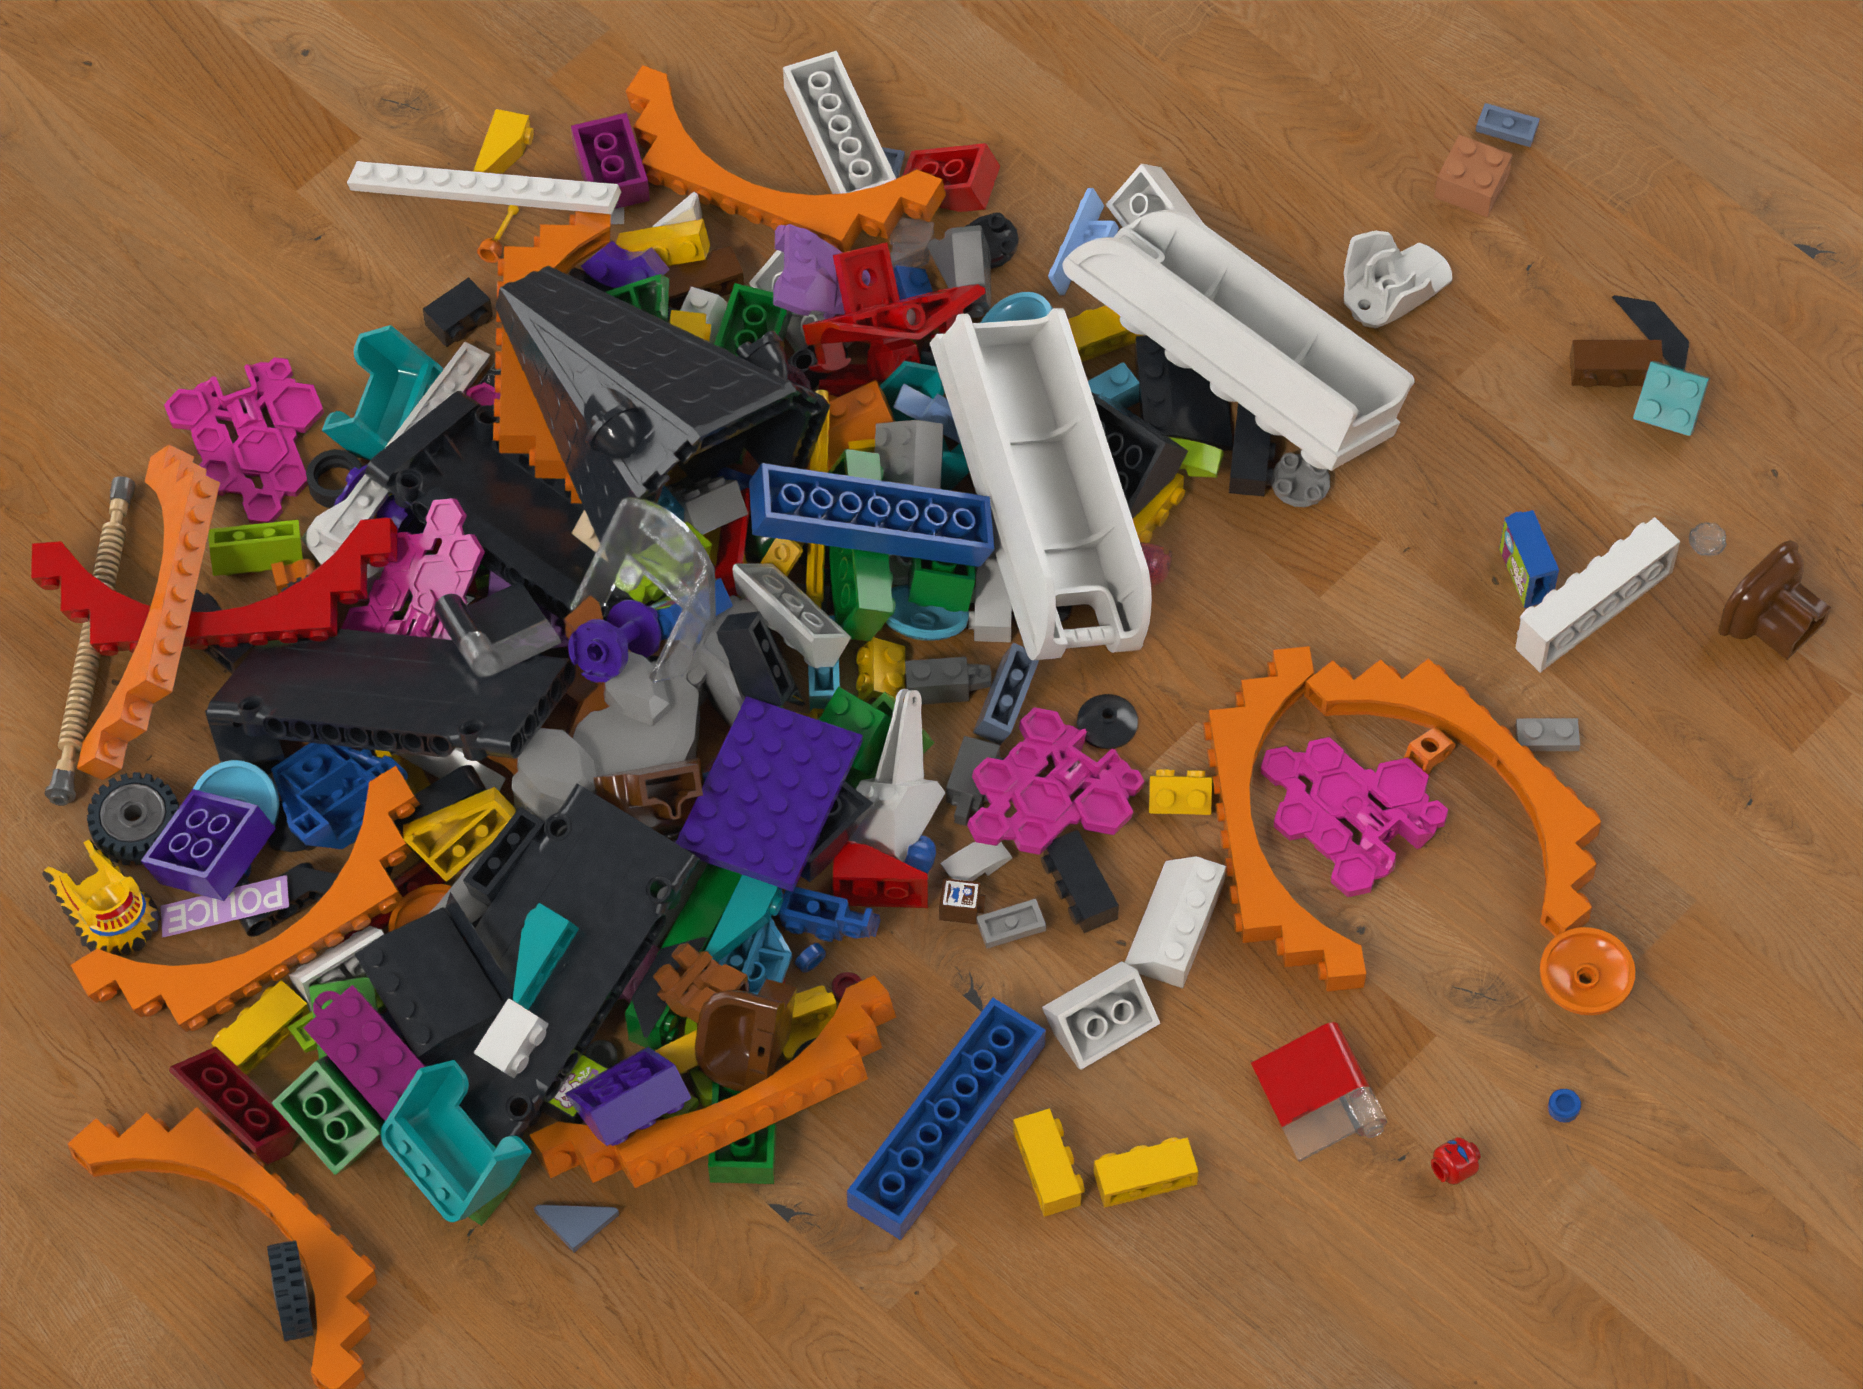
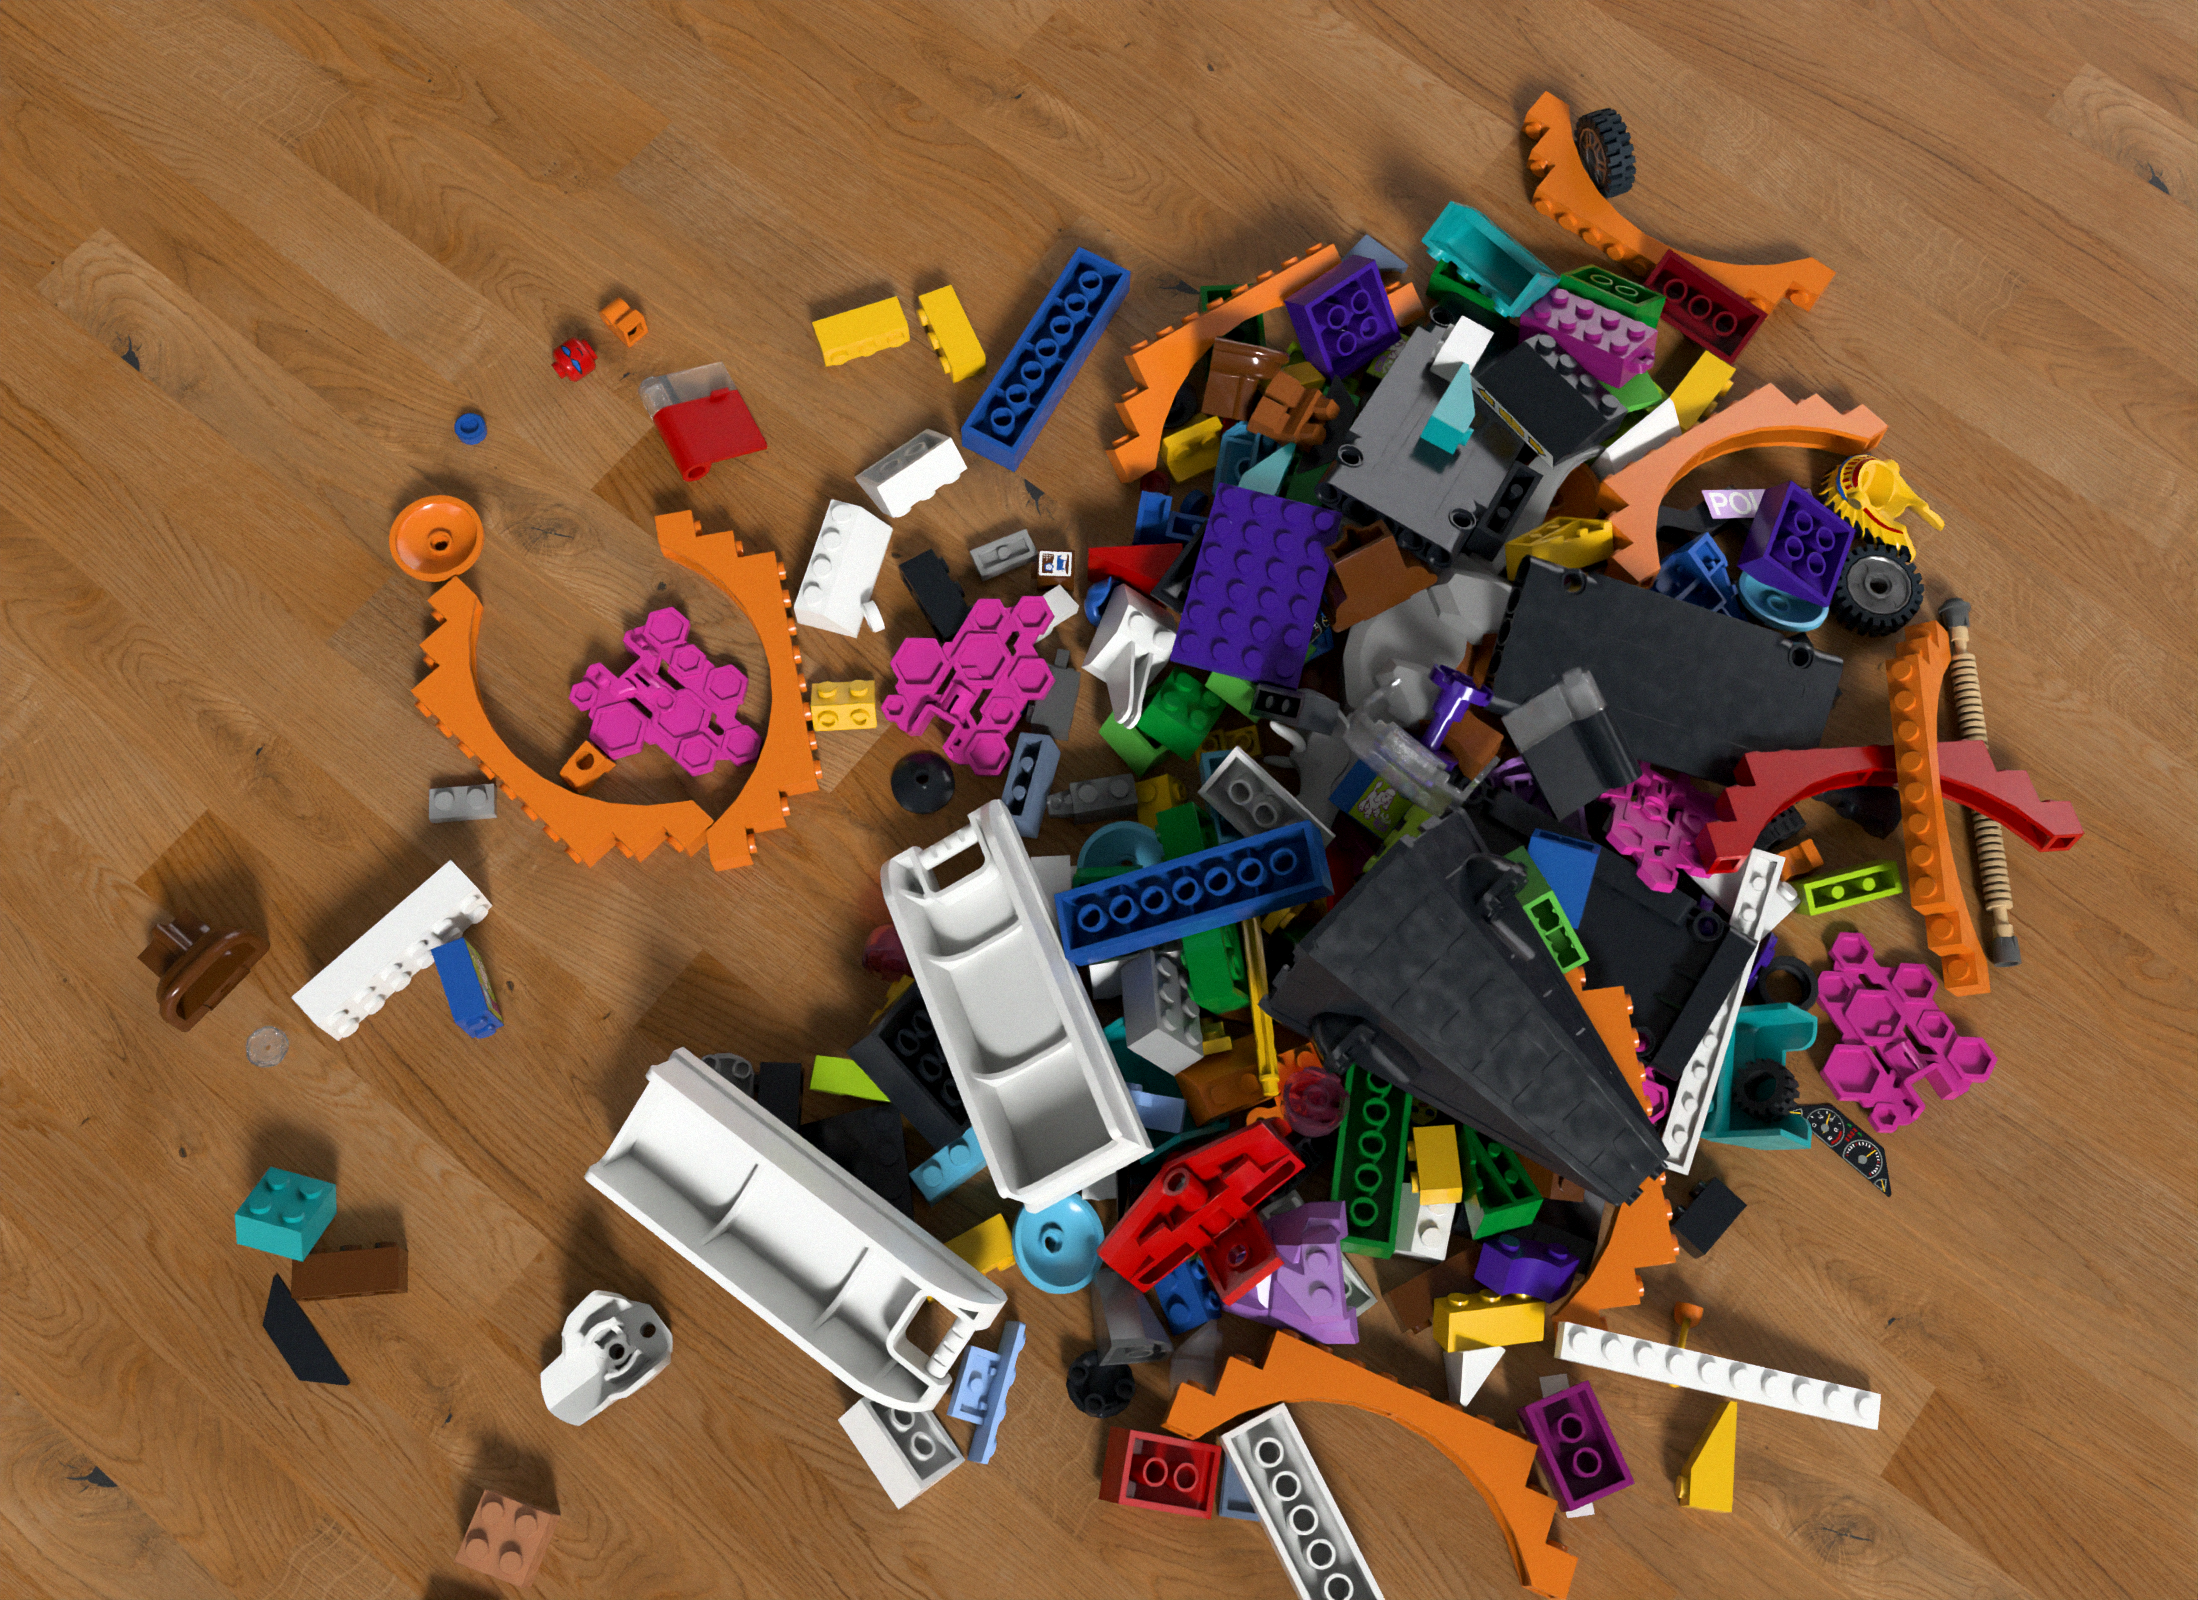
camera: 170 degrees right, 10 degrees up
none -> orange leg [599,297,649,348]
none -> white tile [862,600,885,633]
none -> bright green brick [1503,846,1589,974]
none -> blue brick [1527,828,1601,929]
none -> black tyre [1732,1058,1800,1123]
none -> black sticker [1788,1105,1892,1197]

